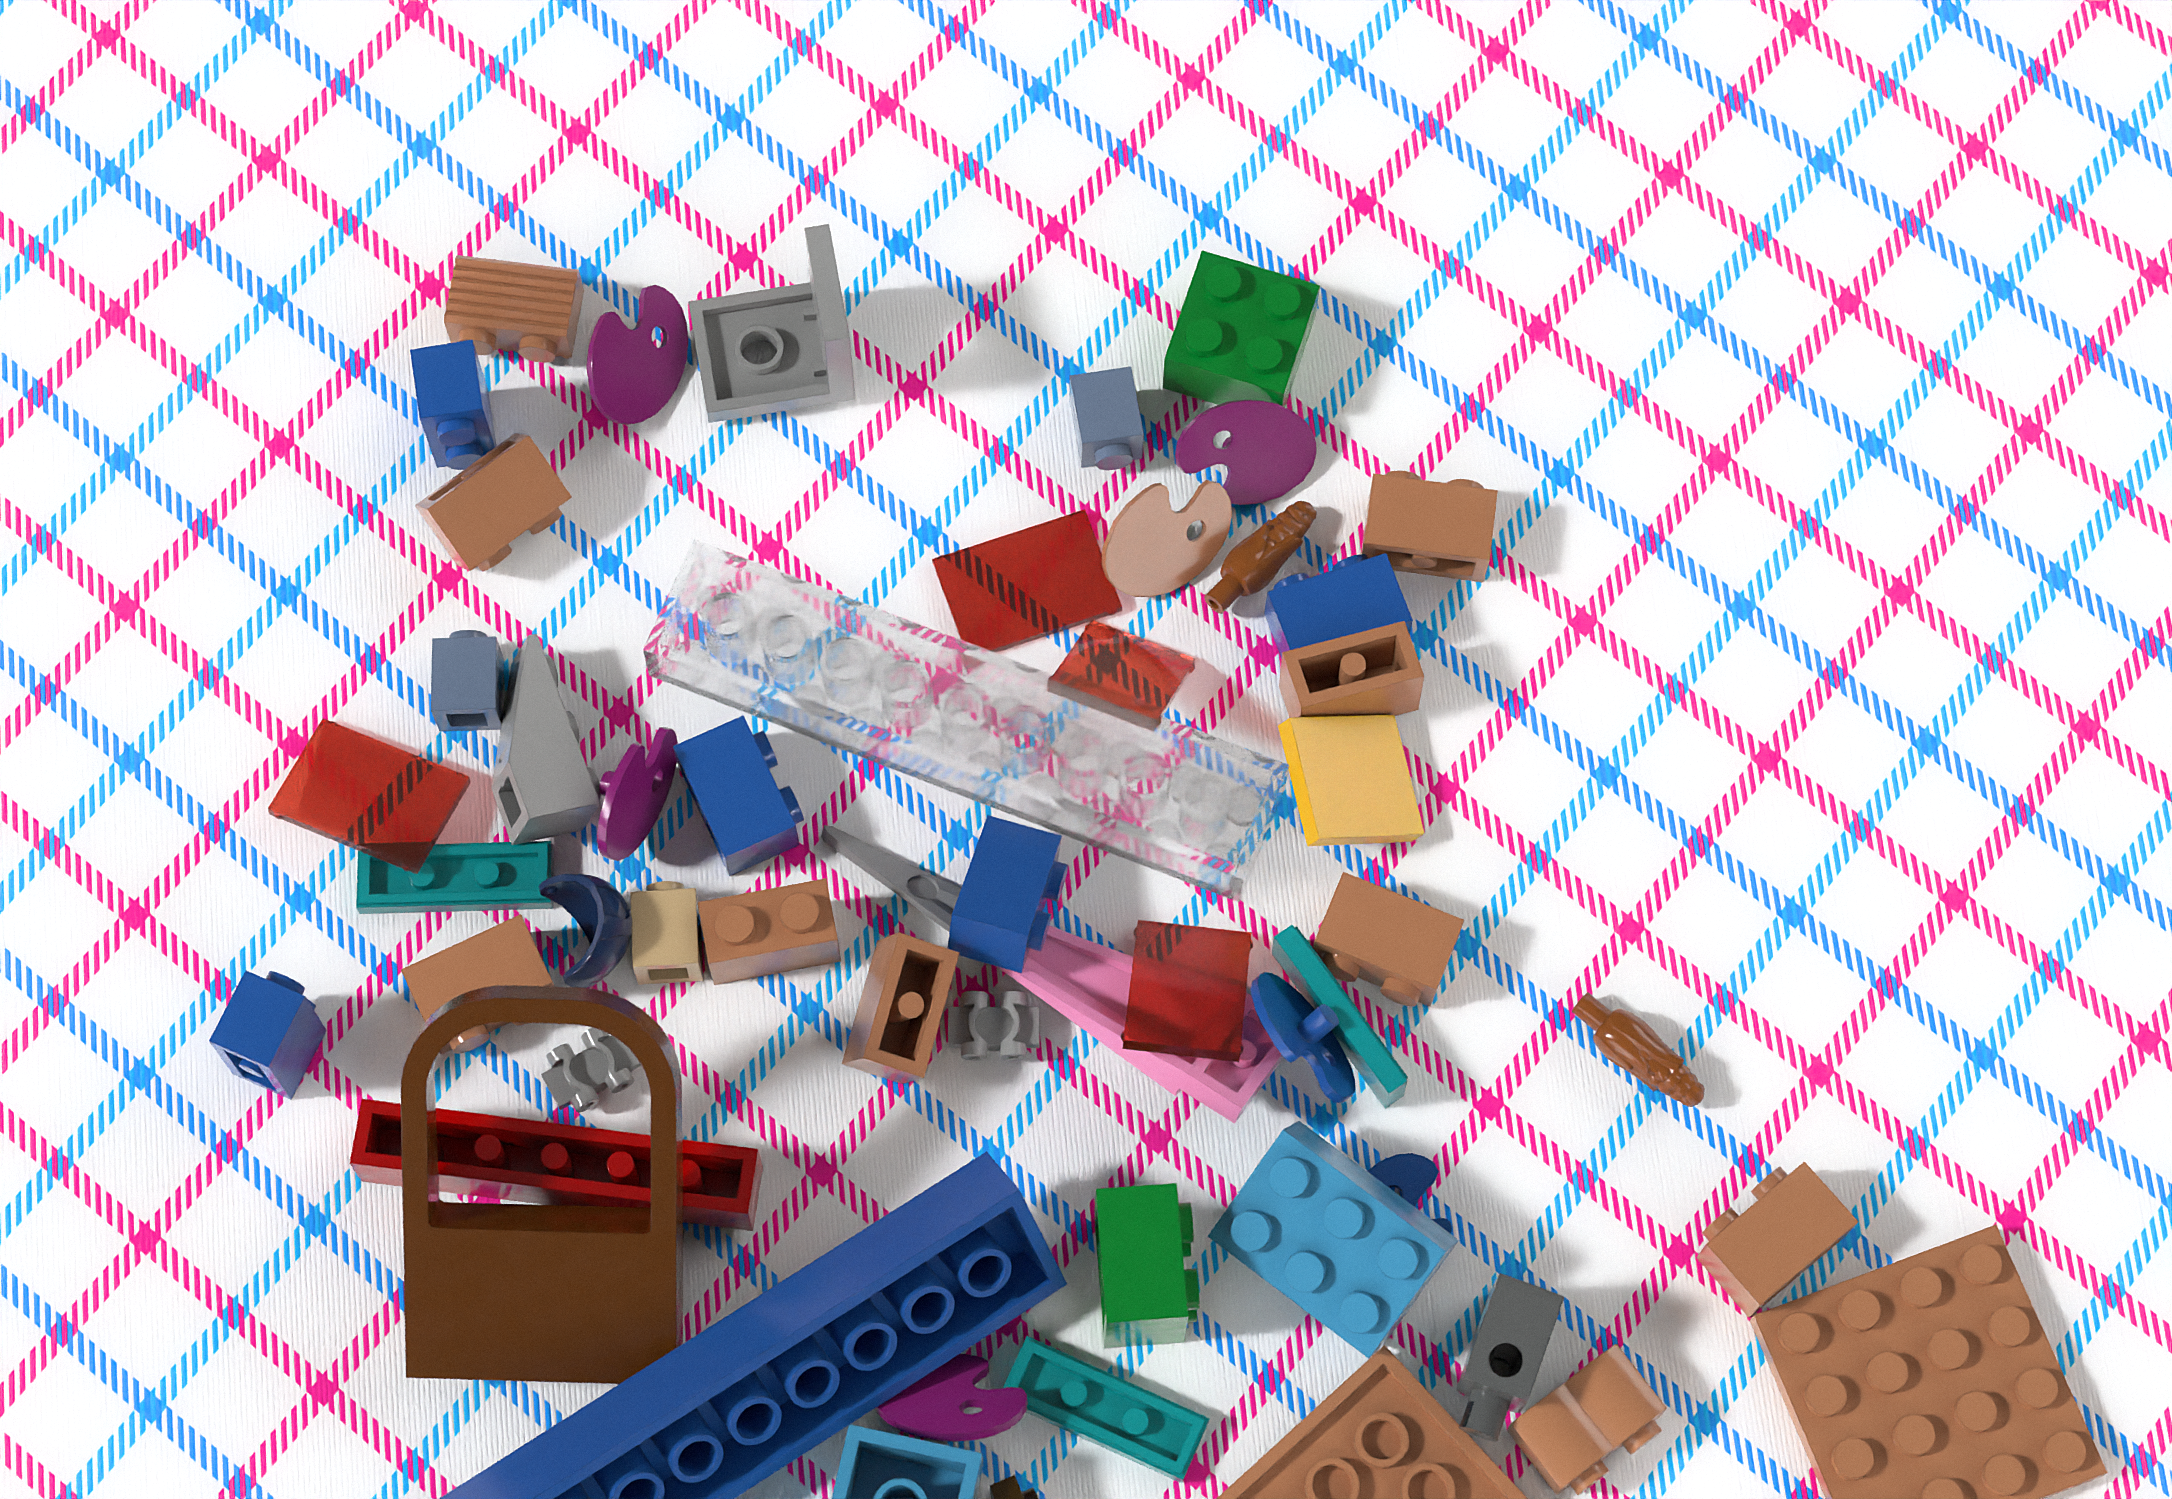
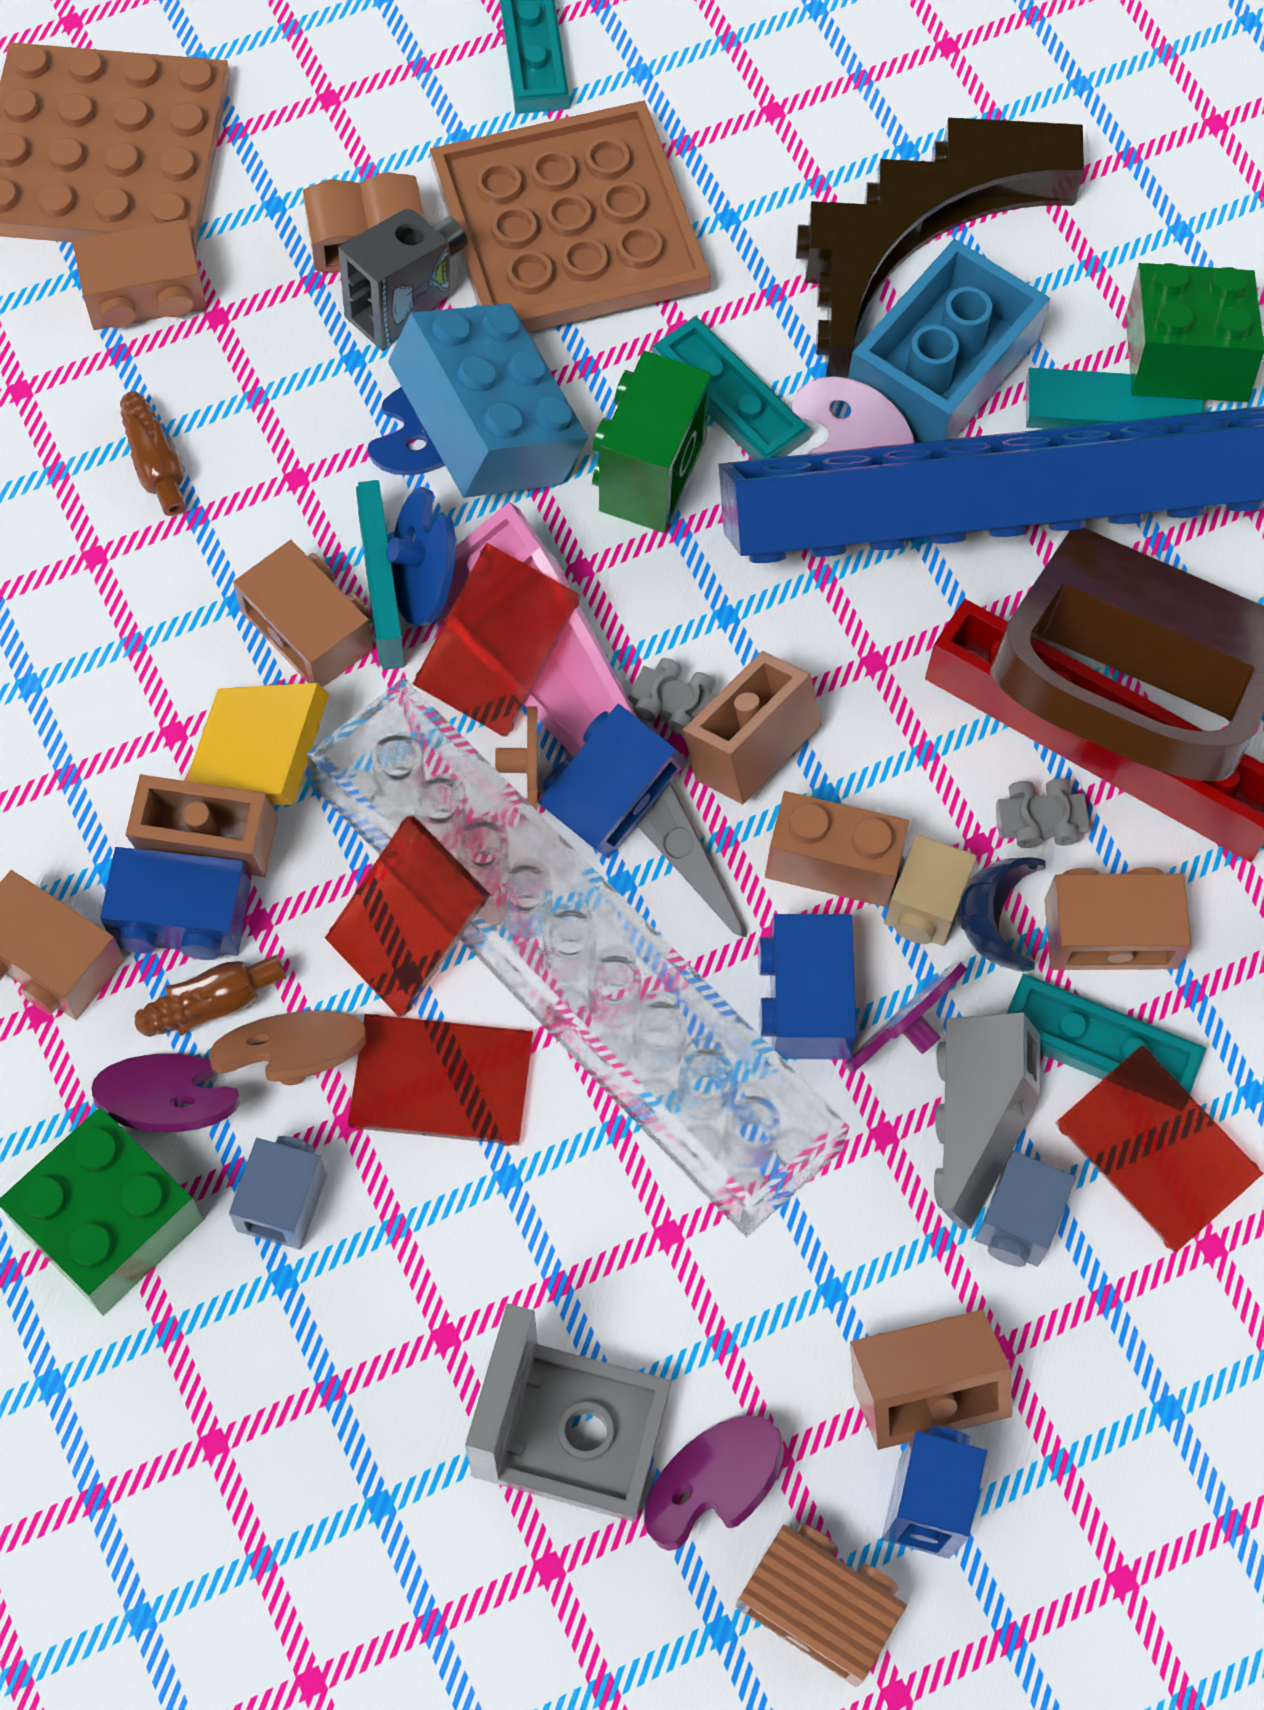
camera: 155 degrees left, 5 degrees down
none -> nougat piece [495,706,538,815]

